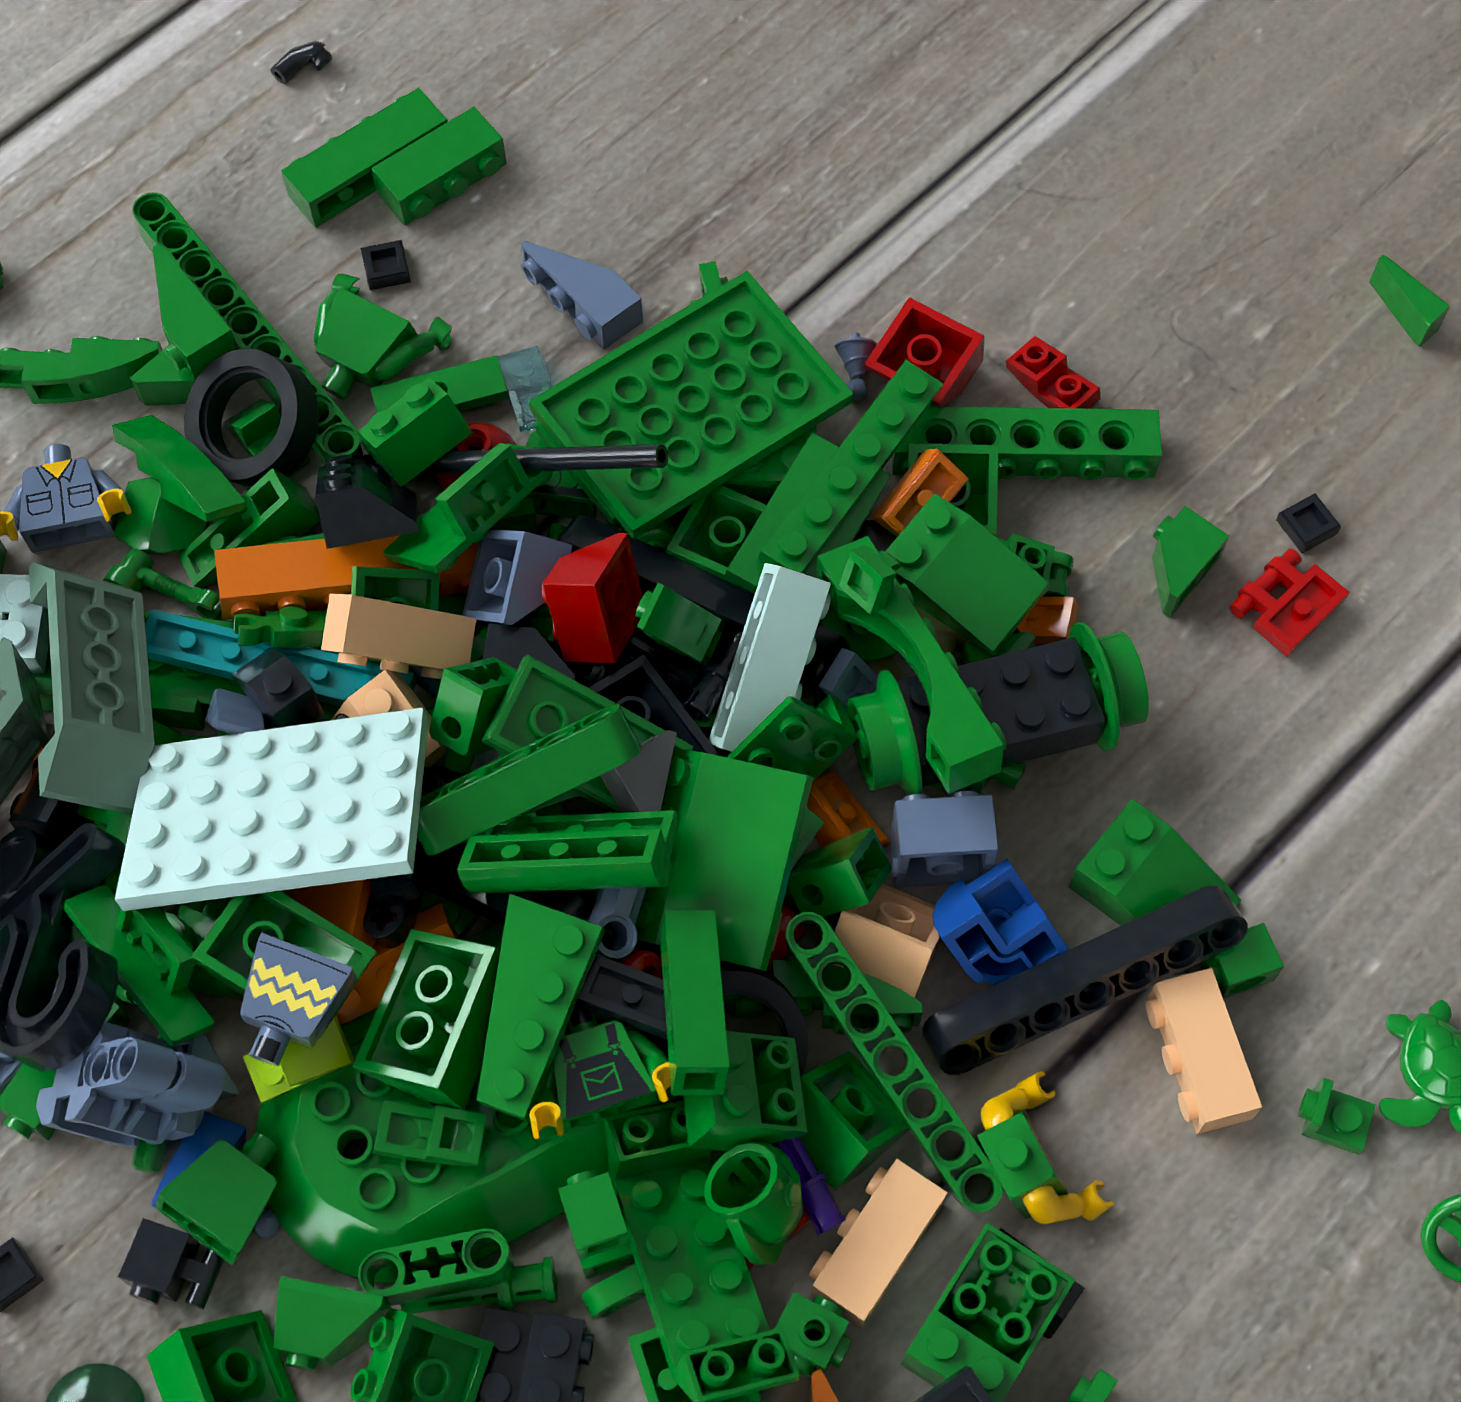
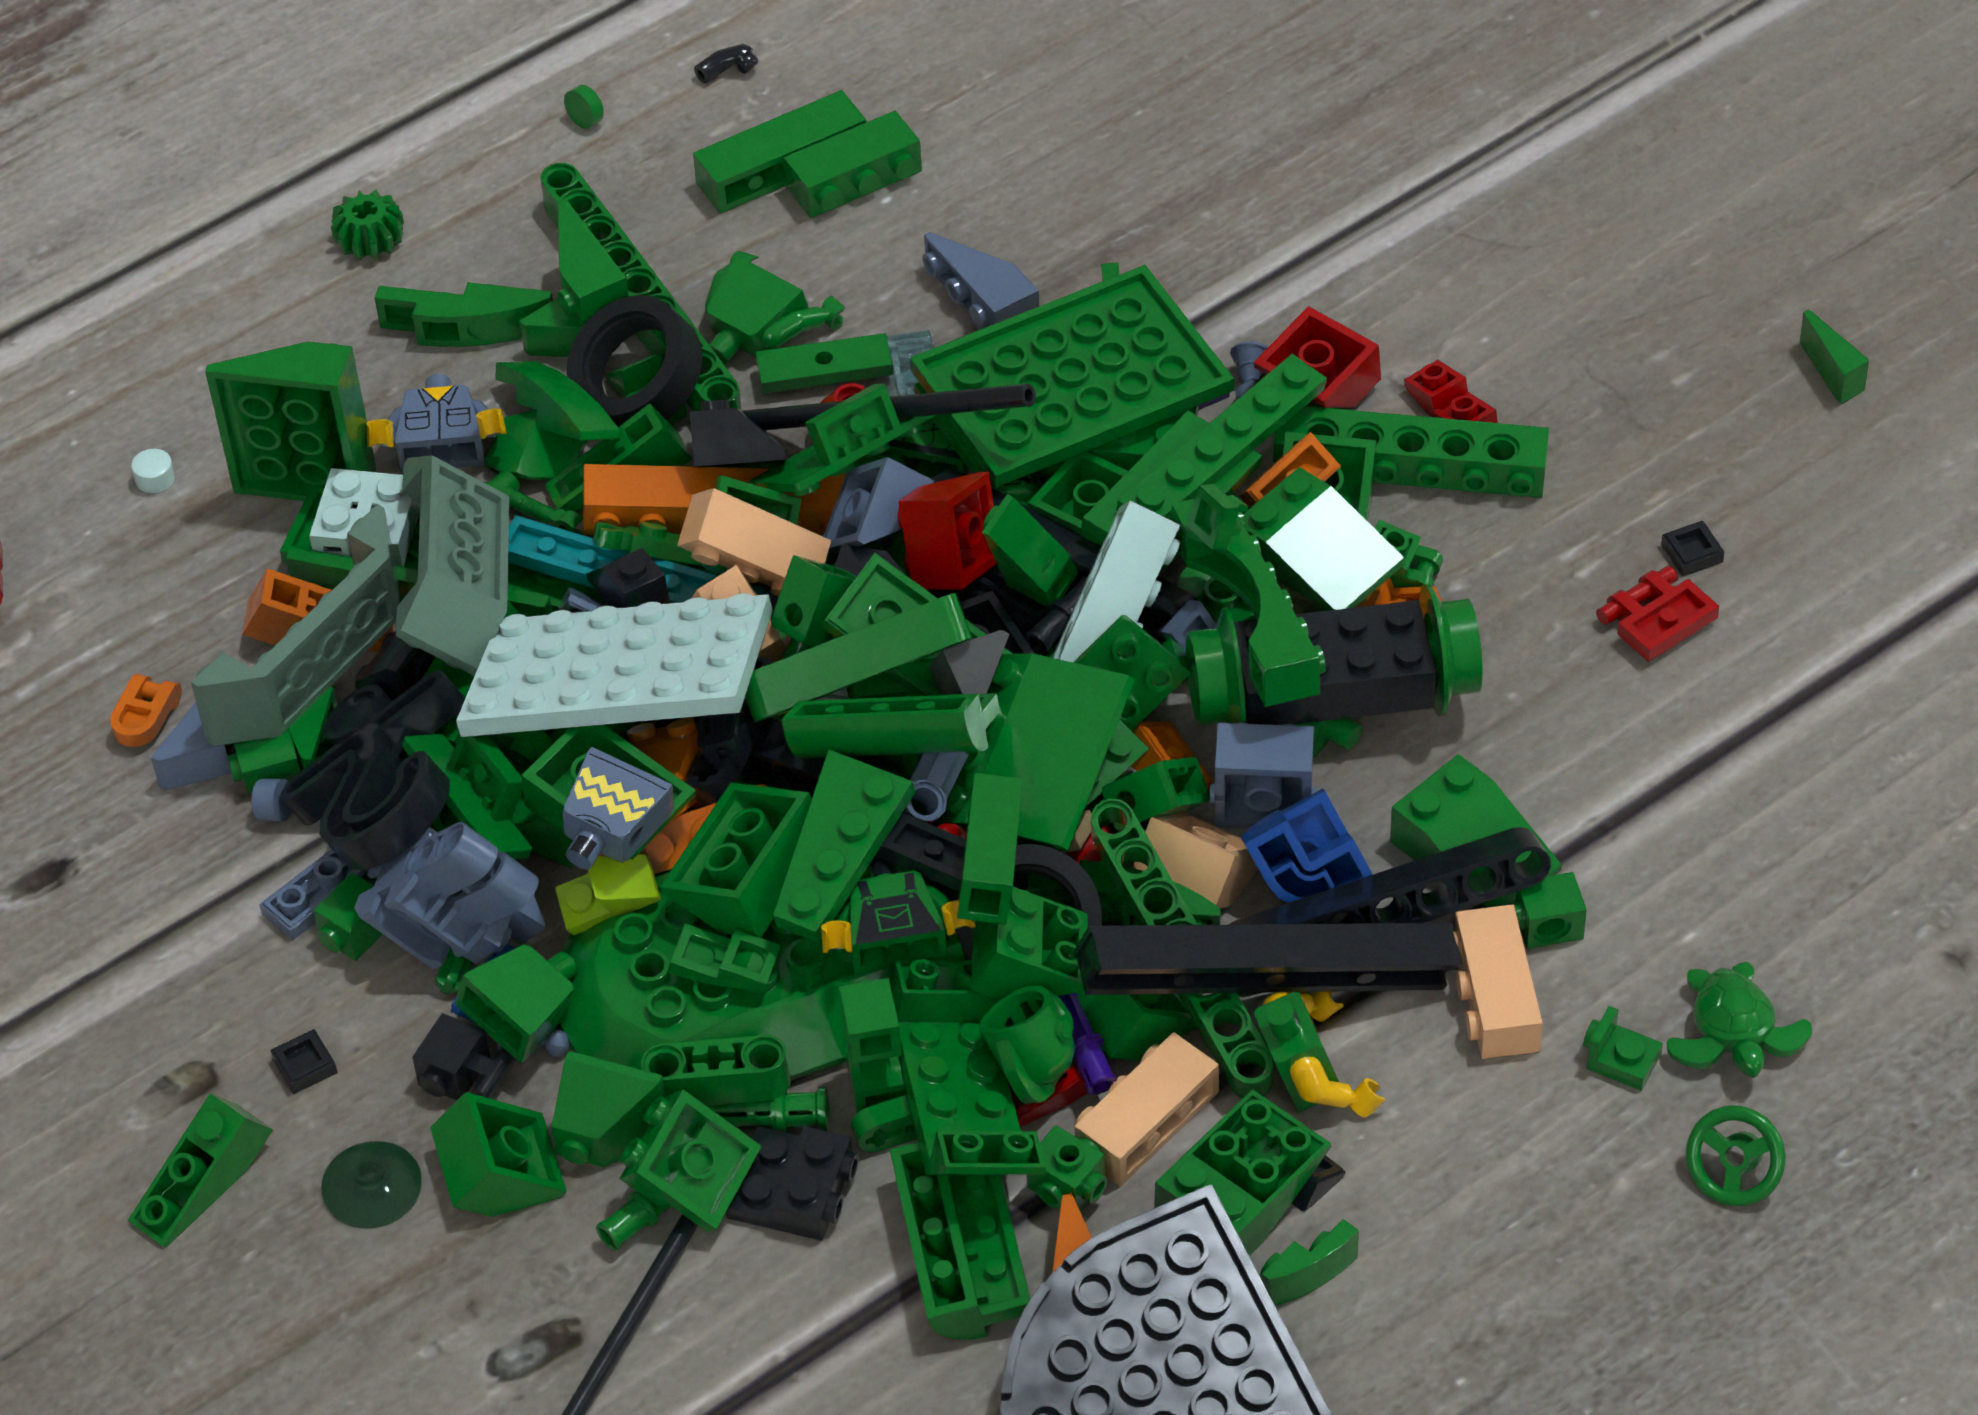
camera: 10 degrees right, 15 degrees down
green slope [358,377,473,487] -> none
black tile [361,240,411,290] -> none
green slope [1152,506,1229,618] -> none
none -> green tile [564,84,604,129]
none -> black tile [1073,923,1462,995]

